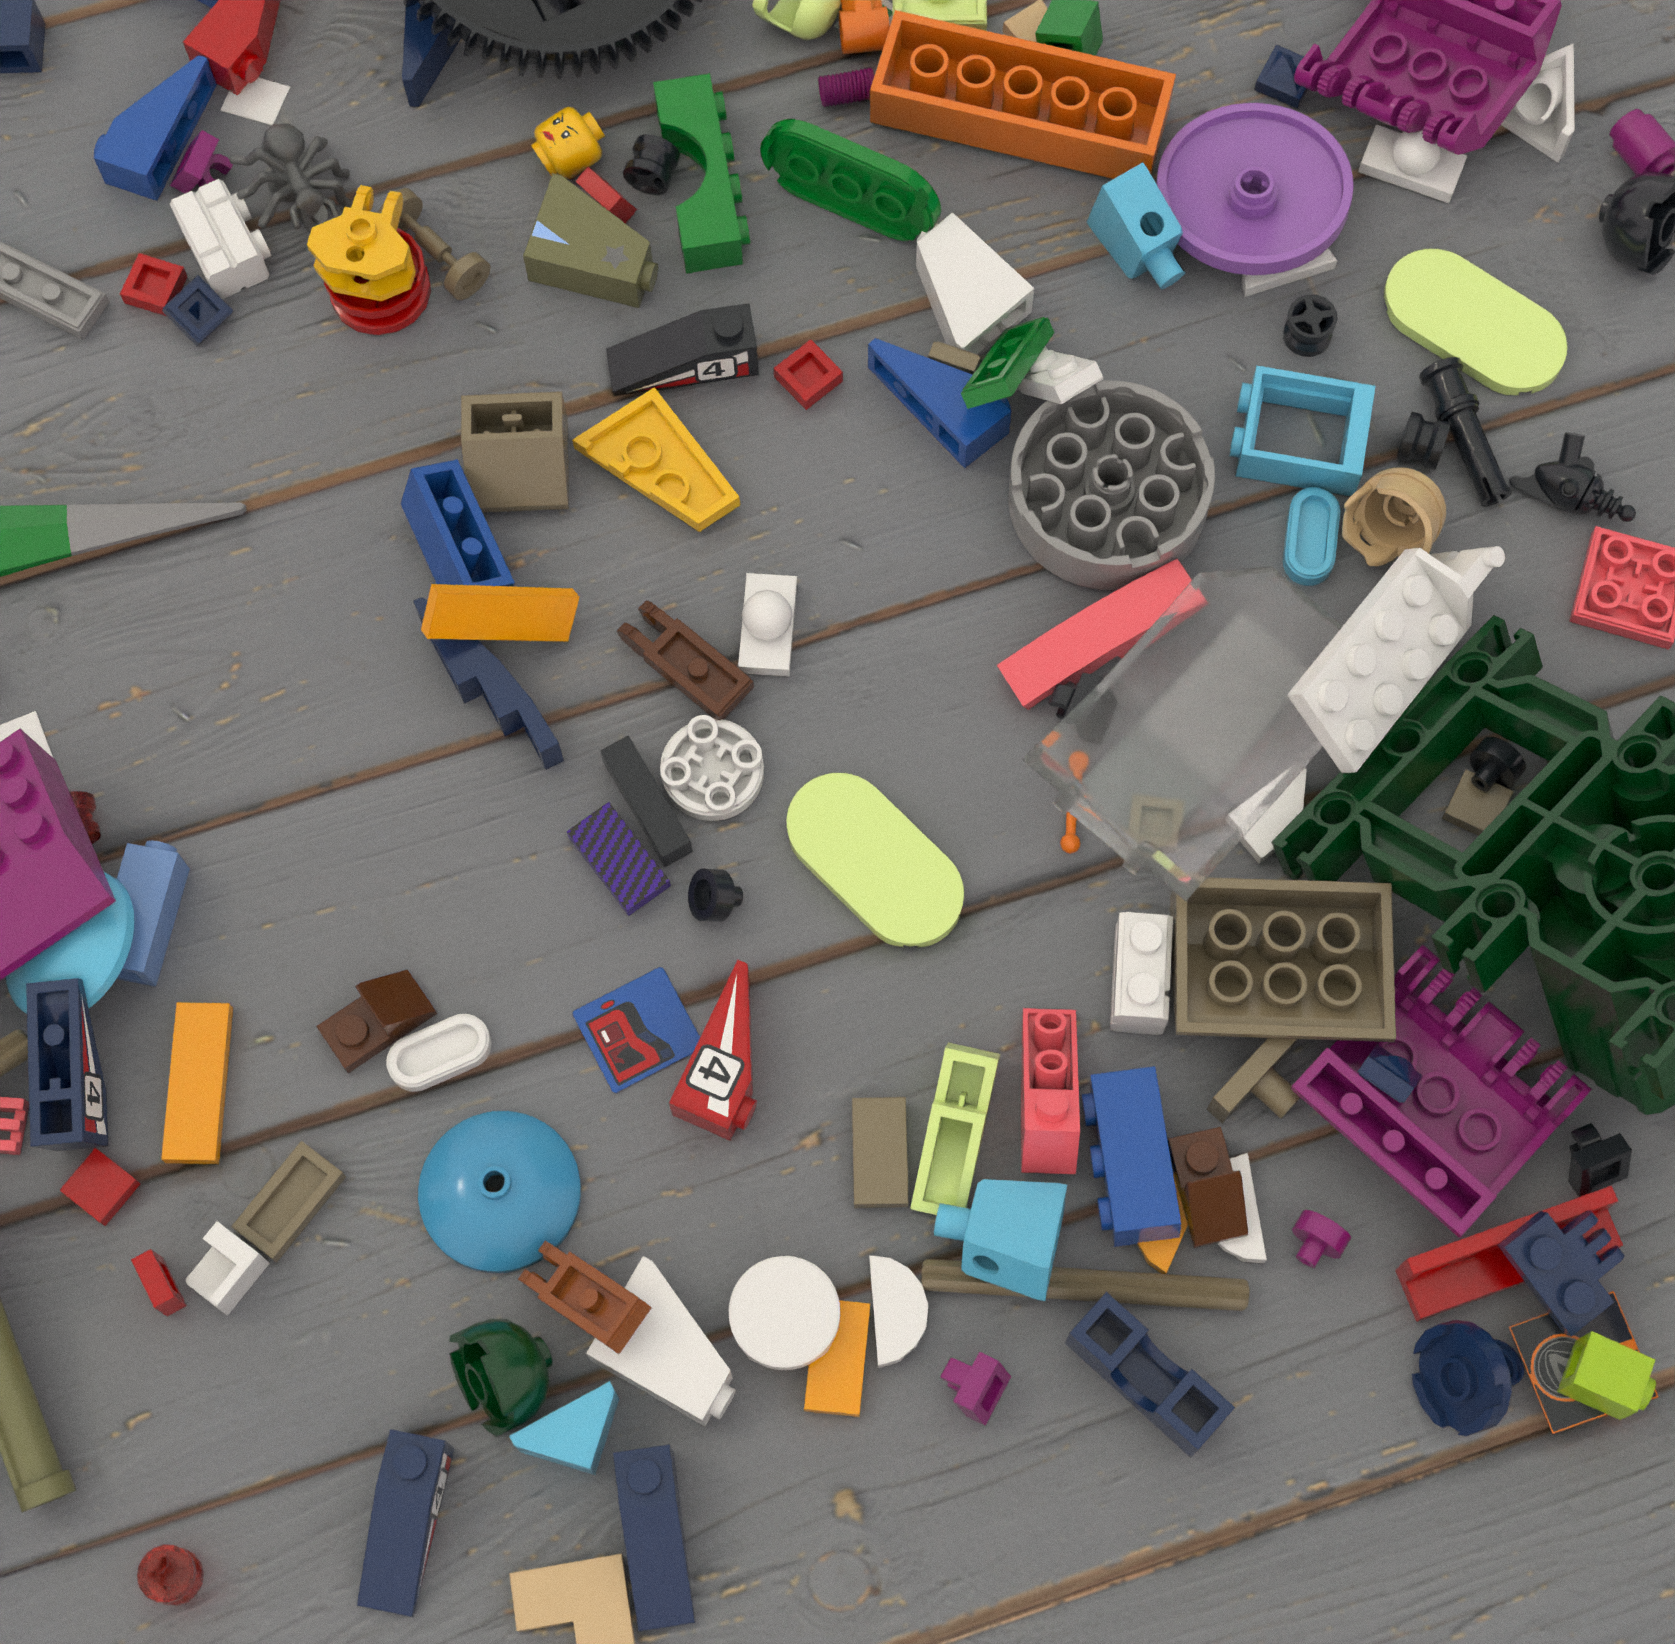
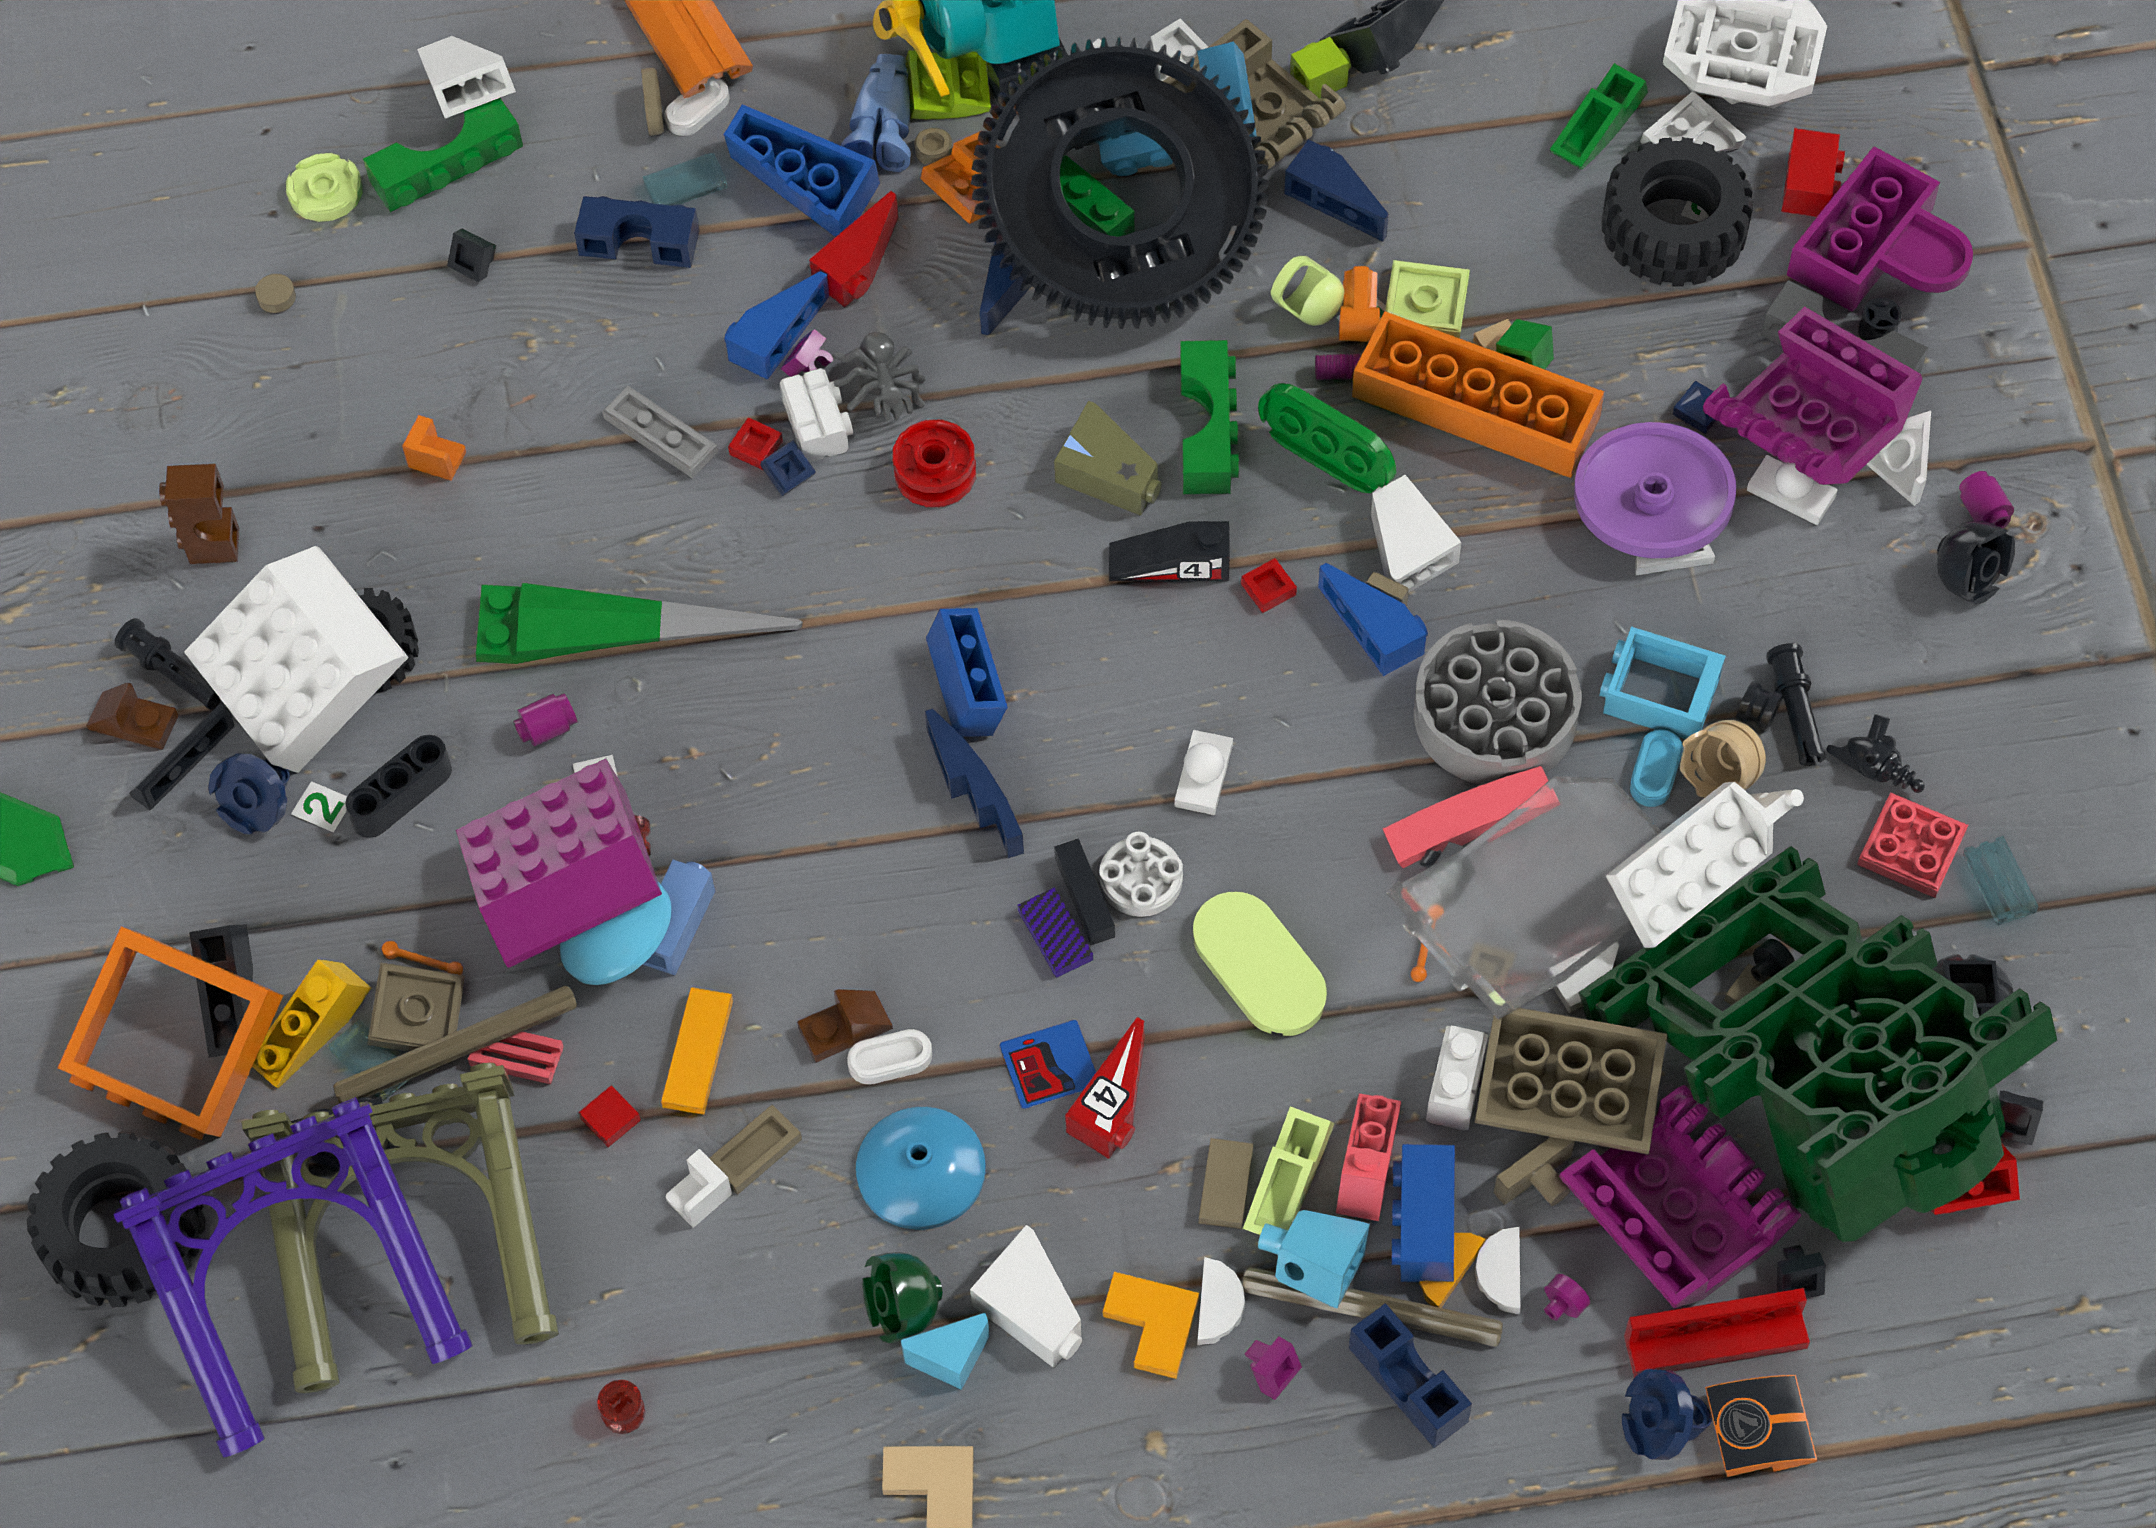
camera: 10 degrees right, 10 degrees down
dark blue slope [26,978,108,1151] -> none
red tile [131,1249,187,1317] -> none
white sticker [220,78,290,125] -> none
yellow hinge [307,185,416,301] -> none
dark blue slope [357,1429,454,1617] -> none
dark tan wheel [378,188,491,300] -> none
light orange tile [421,584,580,642] -> none
dark tan slope [461,391,569,513] -> none
dark orange hinge [518,1241,652,1354] -> none
yellow head [531,107,605,180] -> none
yellow wing [572,387,740,532] -> none
red tile [575,167,638,224] -> none
dark blue slope [613,1444,695,1632] -> none
reddish brown hinge [617,600,754,720] -> none
black wheel [623,134,680,195] -> none
black tile [688,868,743,922] -> none
white tile [729,1256,840,1370] -> none
green tile [961,317,1055,409] -> none
white hinge [1017,346,1103,404] -> none
medium azure torso [1086,162,1185,289] -> none
reddish brown slope [1168,1127,1248,1248] -> none
black wheel [1283,295,1337,357] -> none
dark blue tile [1358,1044,1422,1103] -> none
yellowish green tile [1384,249,1567,395] -> none
dark blue hinge [1498,1210,1625,1337] -> none
lime brick [1557,1331,1656,1420] -> none

